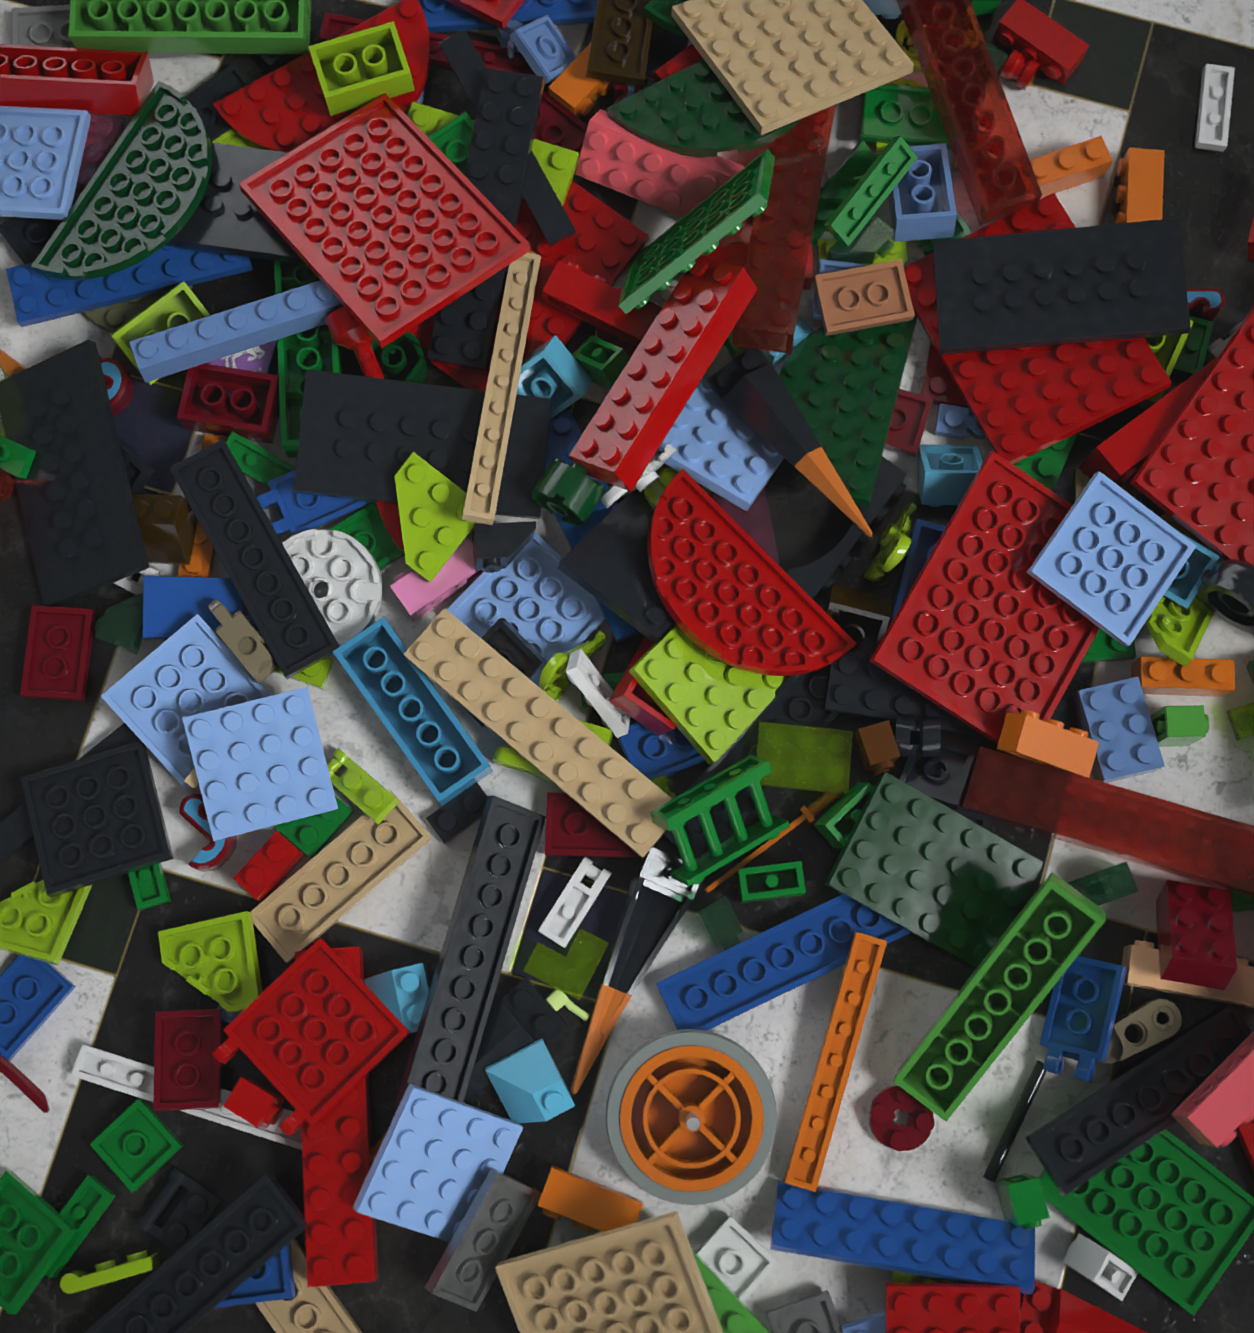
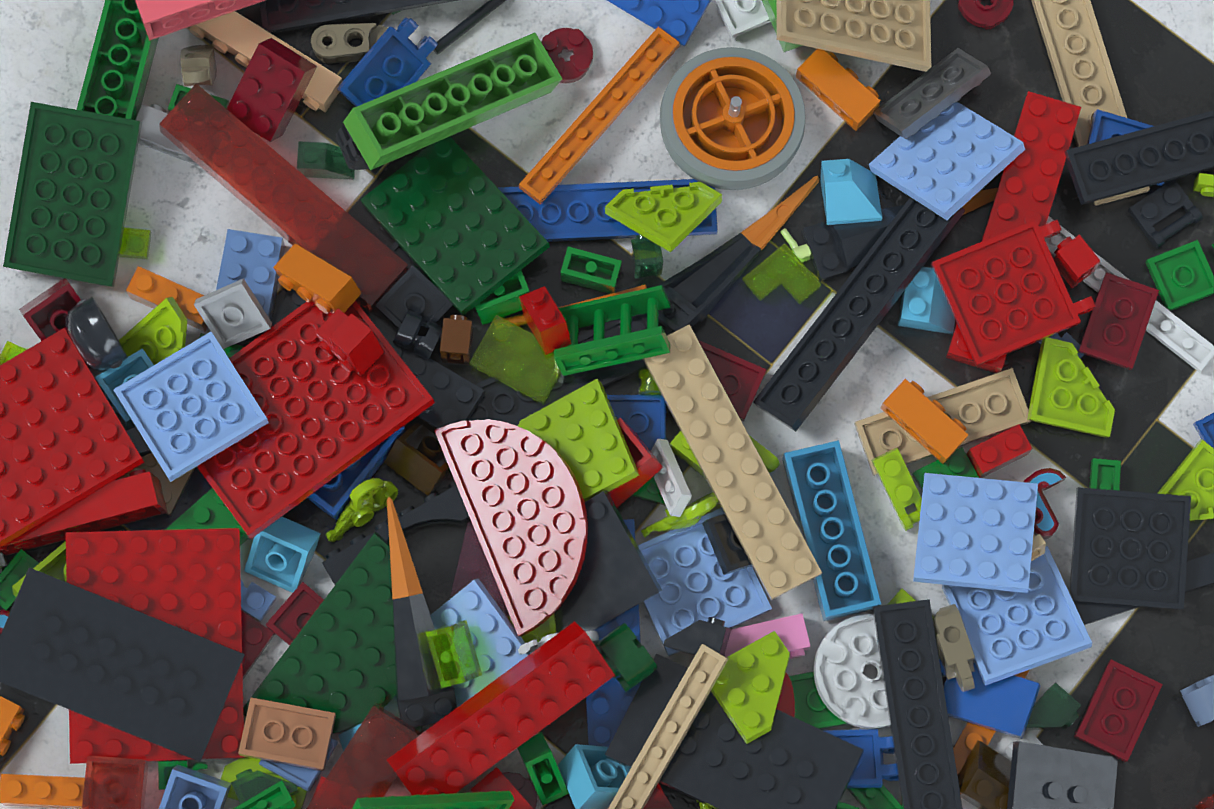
camera: 160 degrees left, 0 degrees up
black plate [426,782,487,844] -> none
white plate [538,857,612,948] -> none
bright green brick [1150,705,1209,747] -> none
none -> light grey plate [194,278,272,349]
none -> red brick [315,308,384,376]
none -> clear neon green brick [426,620,482,688]
none -> red brick [519,286,571,355]
none -> lime plate [605,182,722,252]
none -> orange brick [880,379,968,464]

